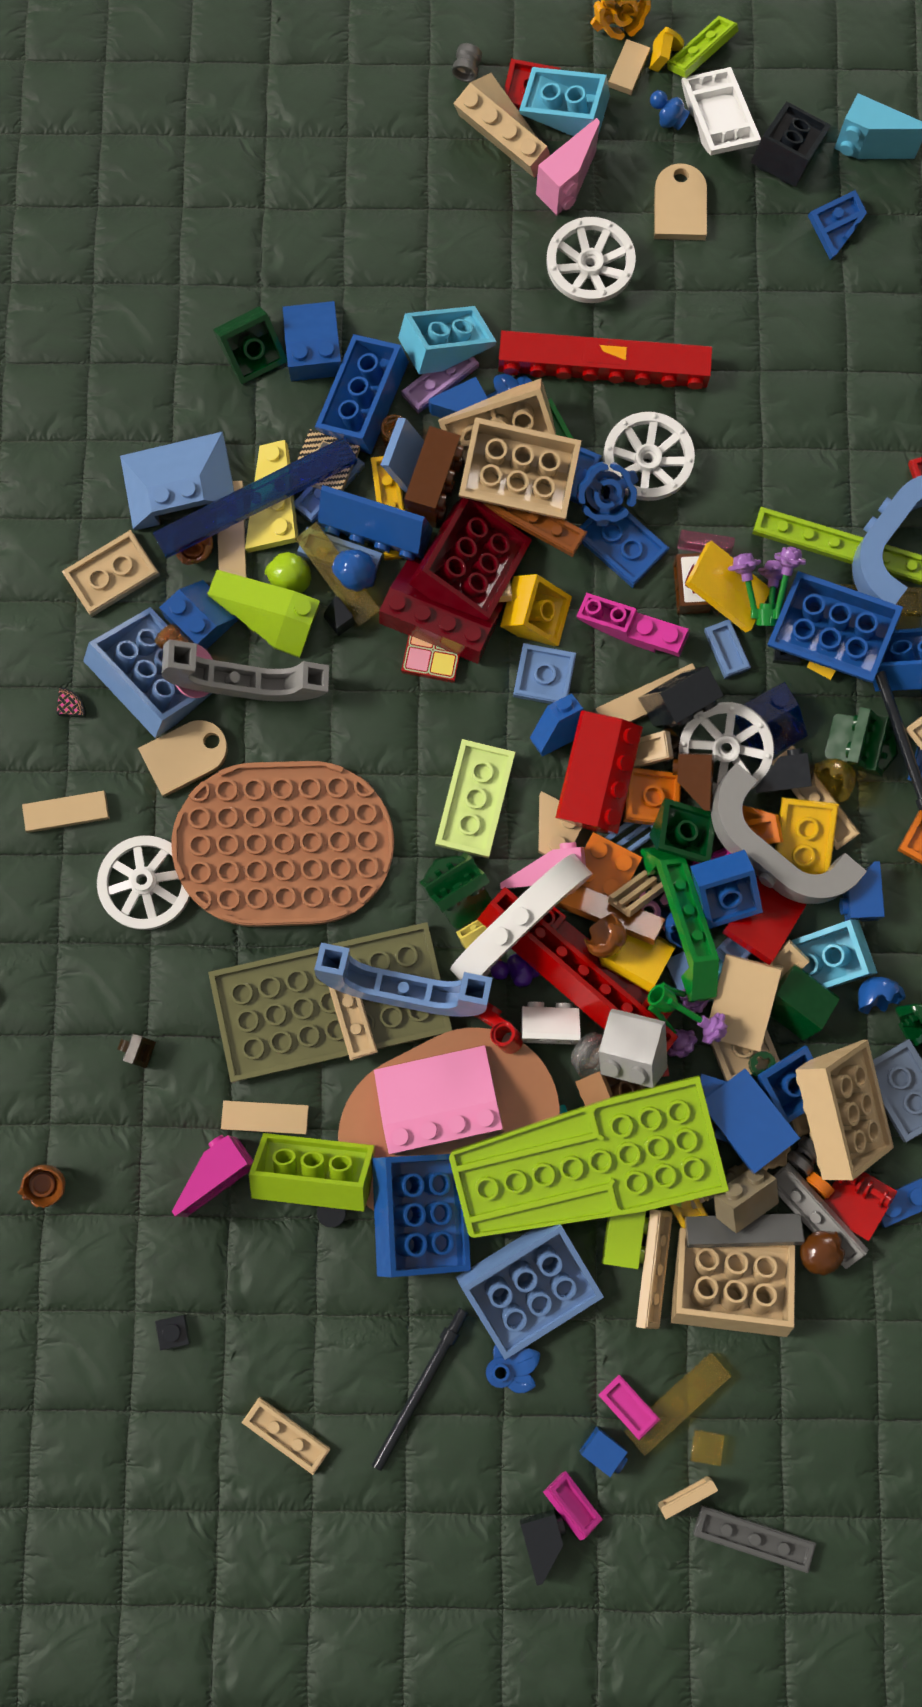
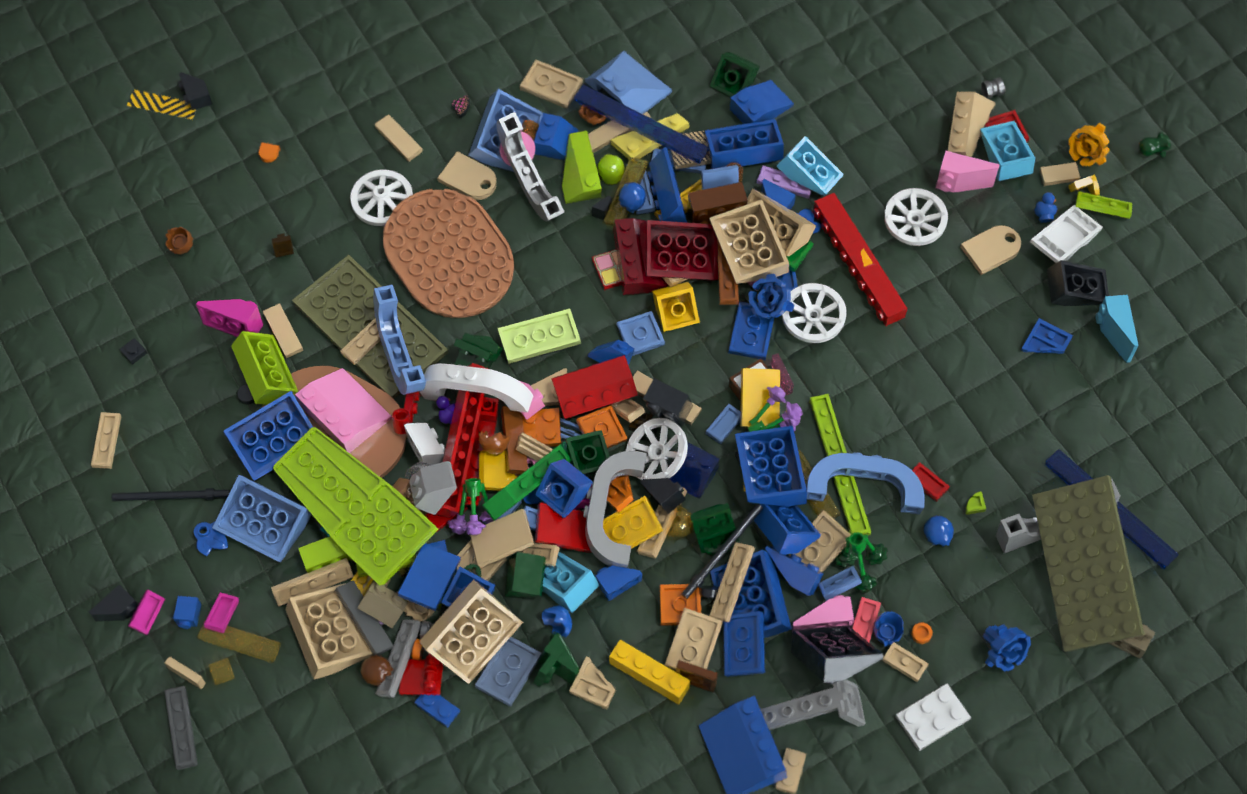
camera: 60 degrees right, 15 degrees down
dark pink slope [576,593,689,657] -> none
reddish brown slope [673,753,714,811] -> none

